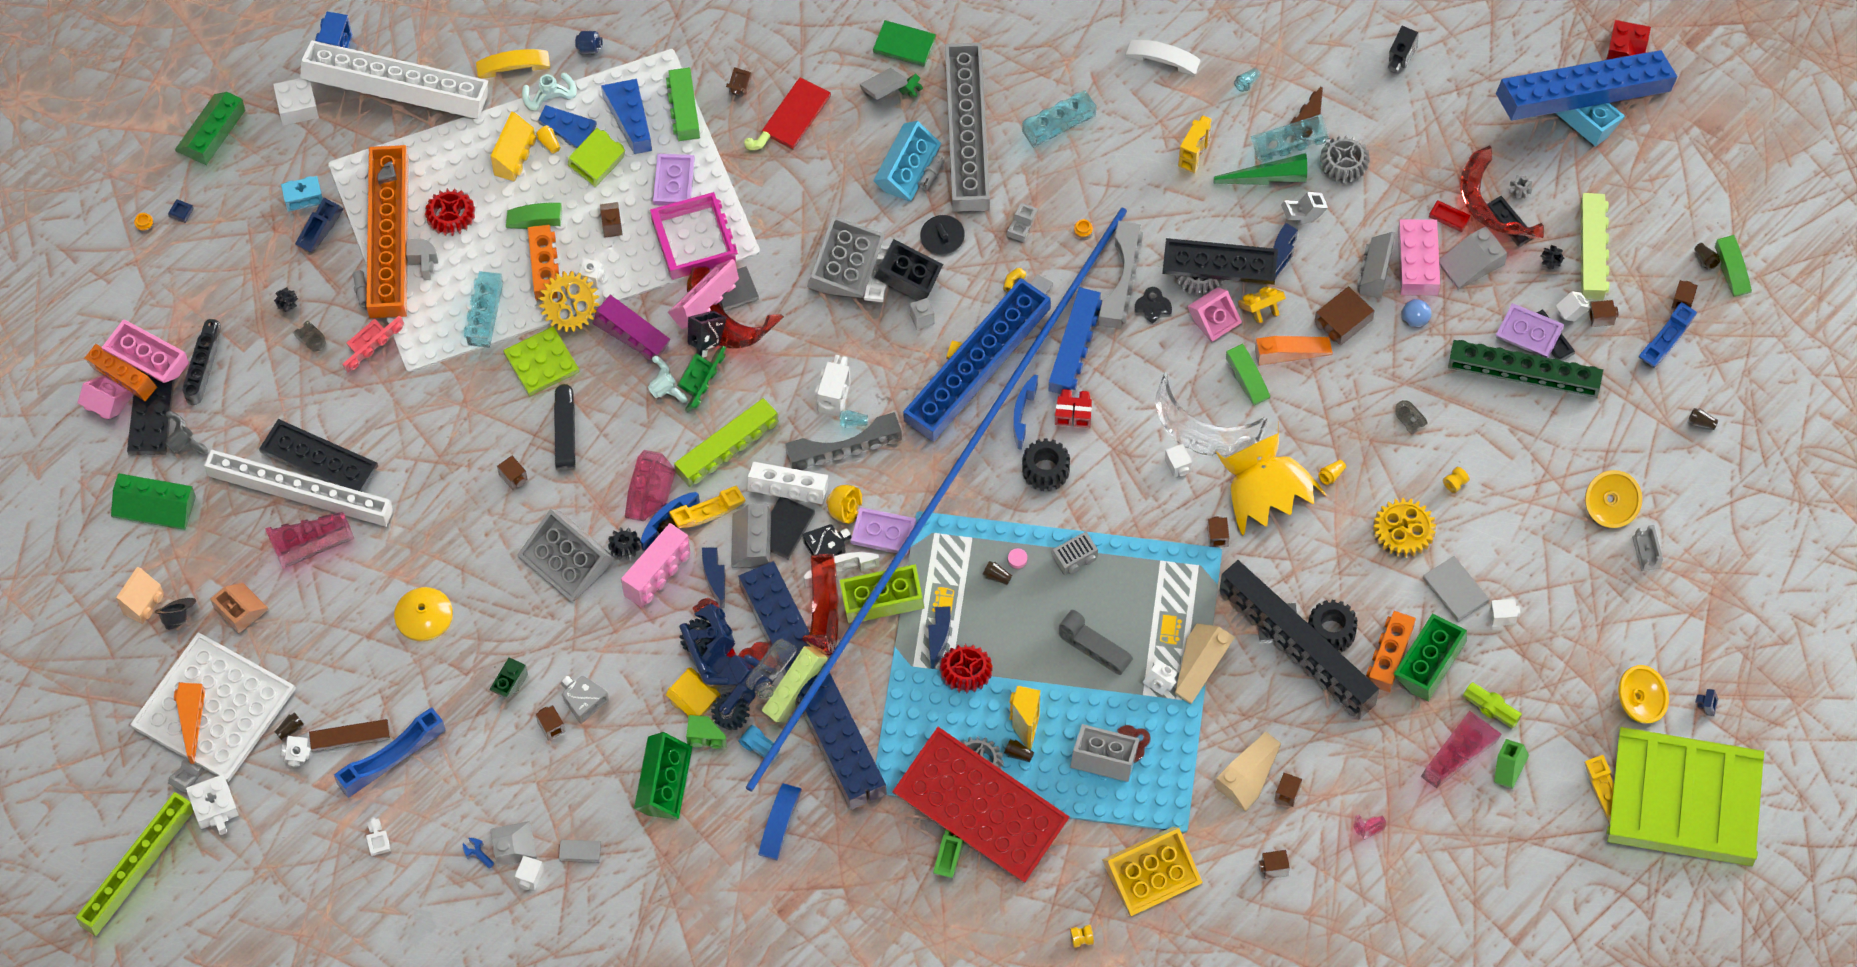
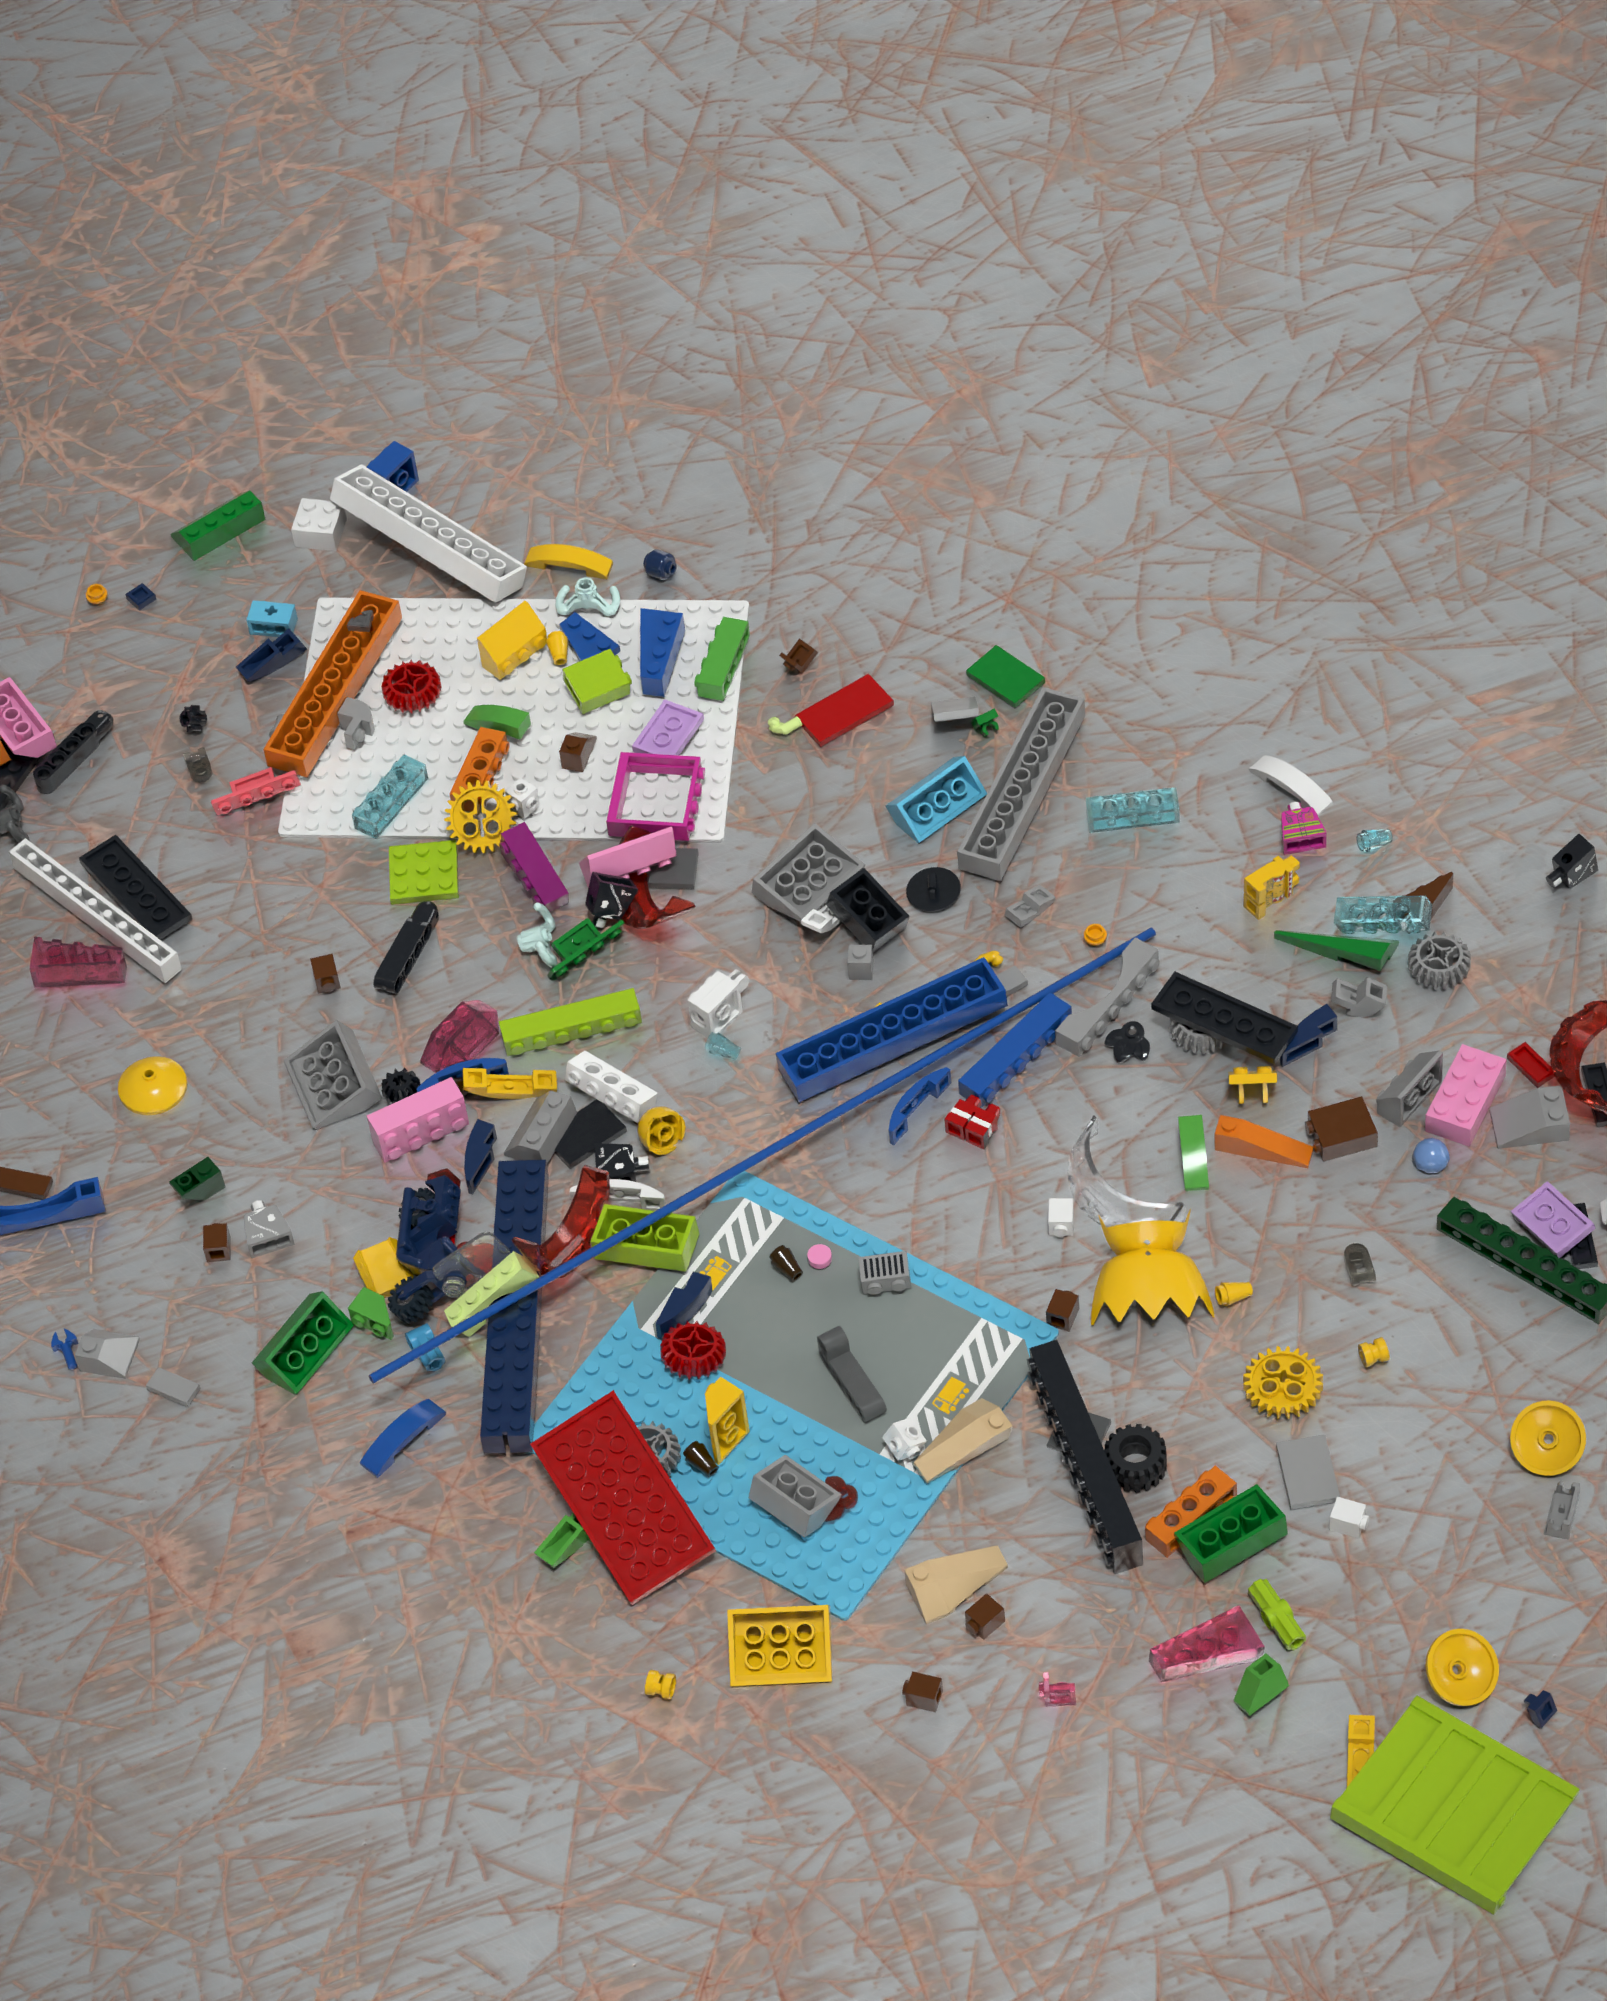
camera: 30 degrees right, 10 degrees down
white brick [515,856,544,890] -> none
dark grey arch [785,412,902,470] -> none
lavender plate [851,507,916,556] -> none
light grey pin [918,155,945,190] -> none
black tyre [1022,438,1070,491] -> none
bright pink slope [1187,287,1242,342] -> none
none -> dark pink torso [1281,801,1327,855]

